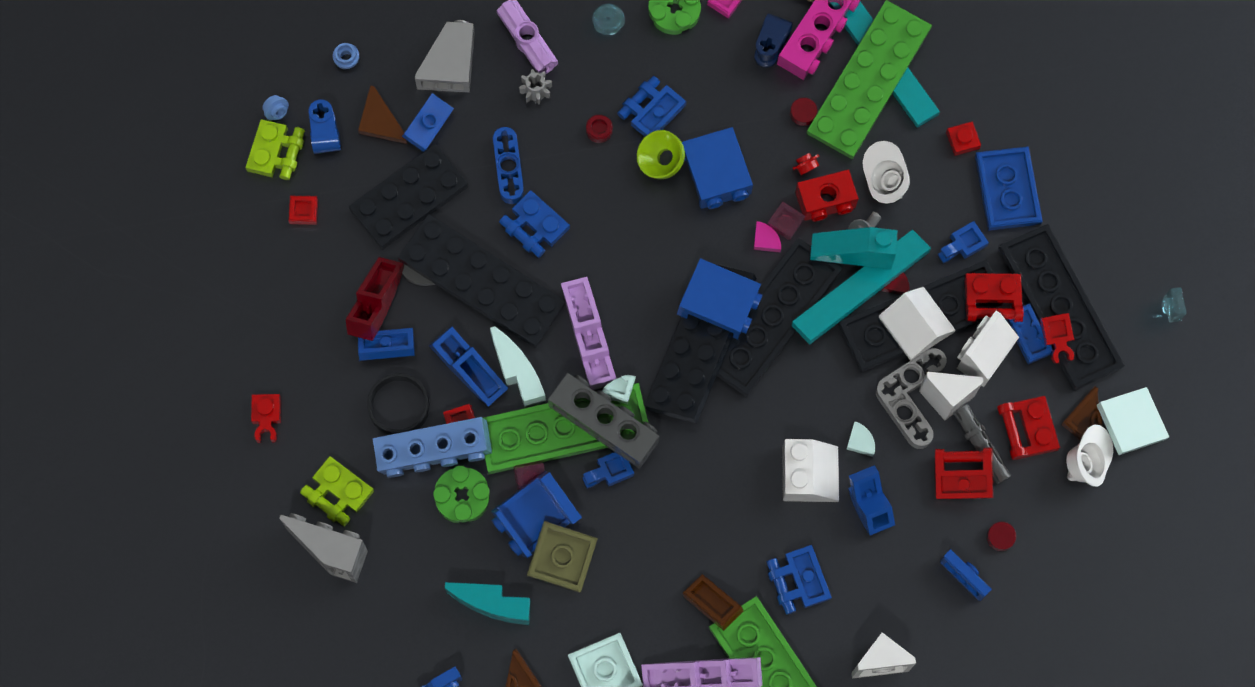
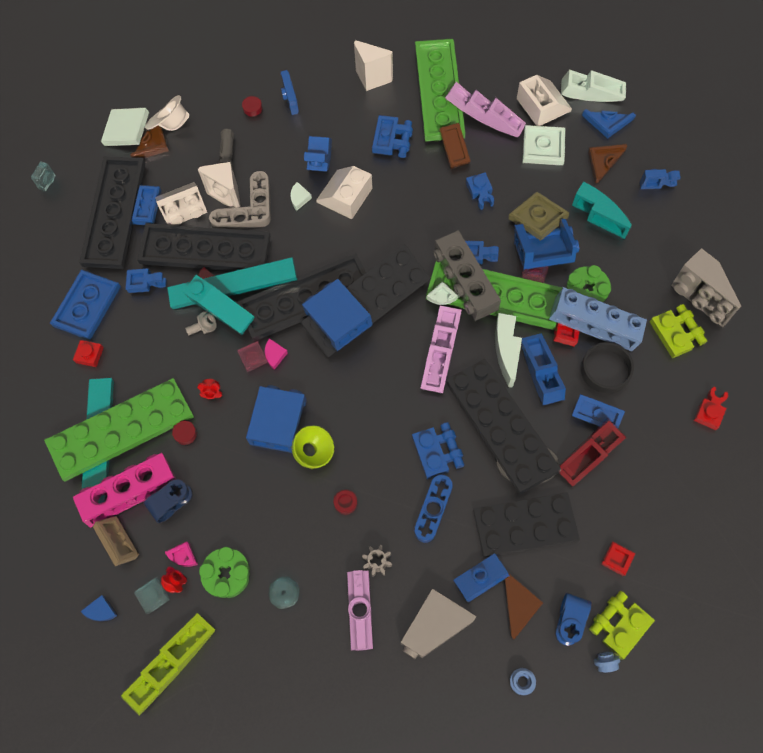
camera: 145 degrees left, 5 degrees down
blue plate [617,76,686,137] -> none
red brick [795,169,859,222] -> none
white piece [863,141,910,204] -> none
white slope [879,287,956,361] -> none
red plate [935,448,994,499] -> none
red plate [965,273,1024,322] -> none
red plate [997,396,1060,460] -> none
red plate [1040,313,1074,364] -> none
none -> blue plate [466,172,494,210]

